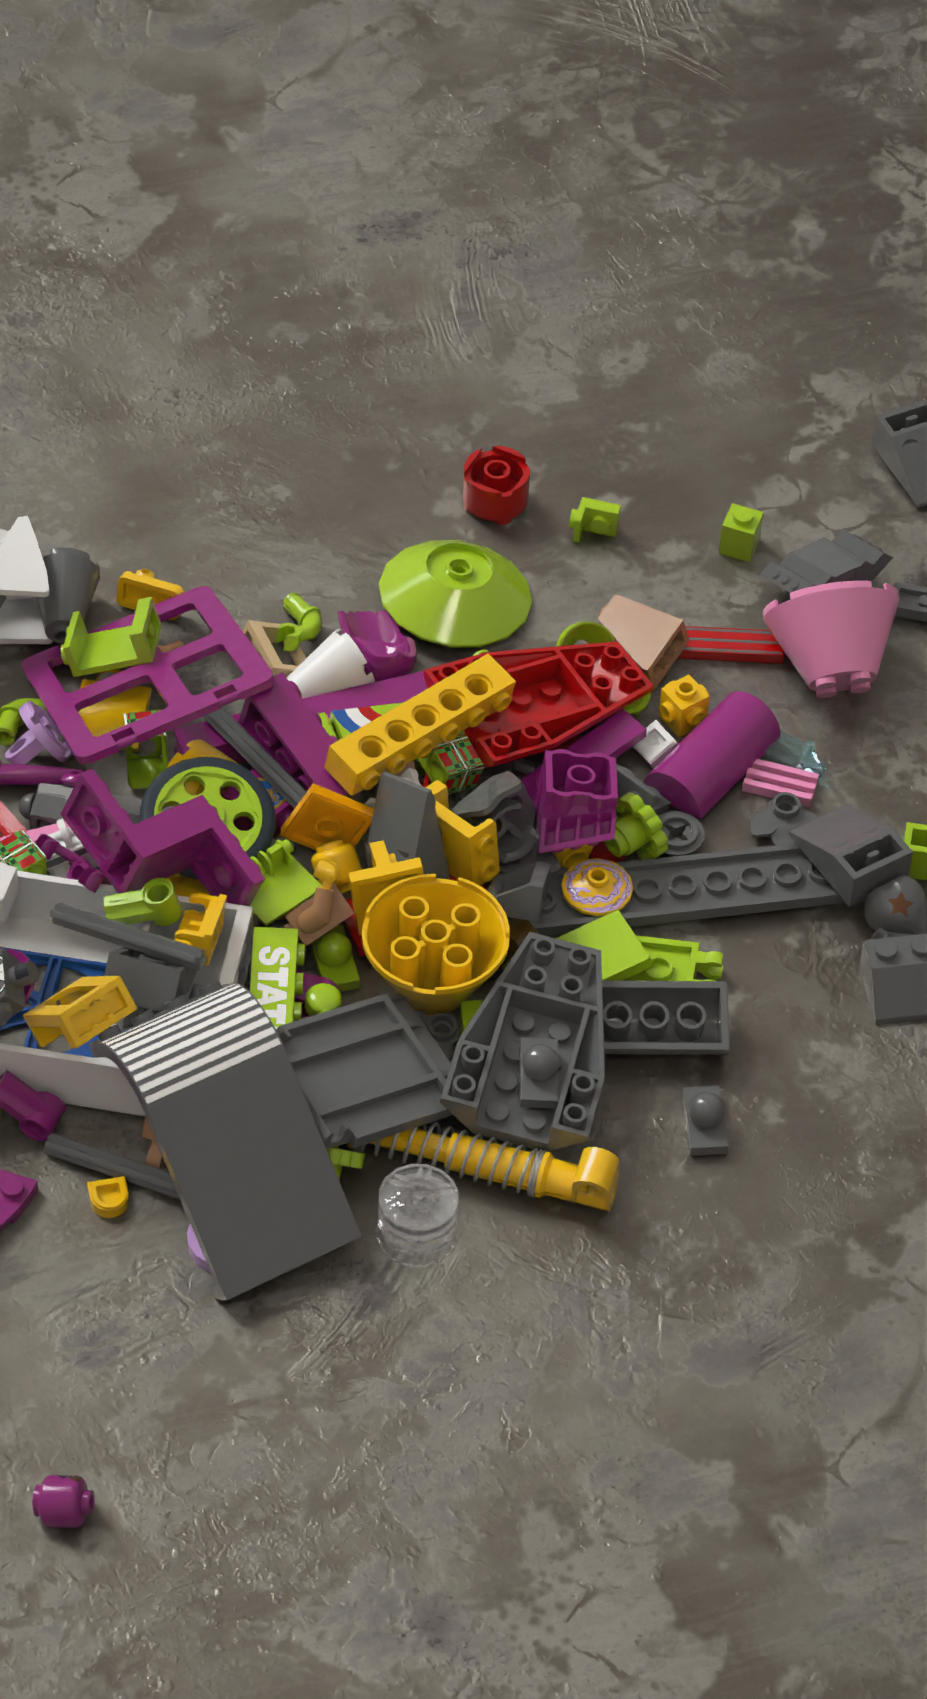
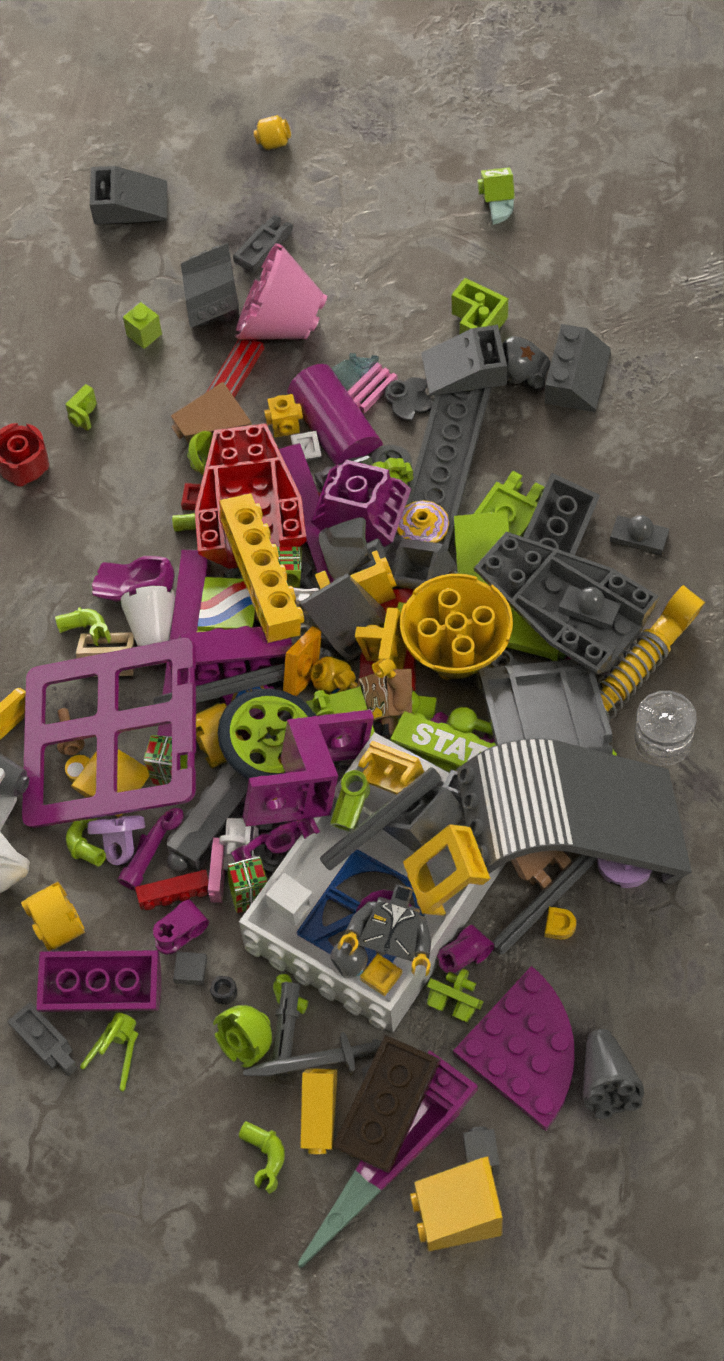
camera: 60 degrees left, 10 degrees up
lime panel [61,597,162,677] -> none
lime dish [378,540,532,648] -> none

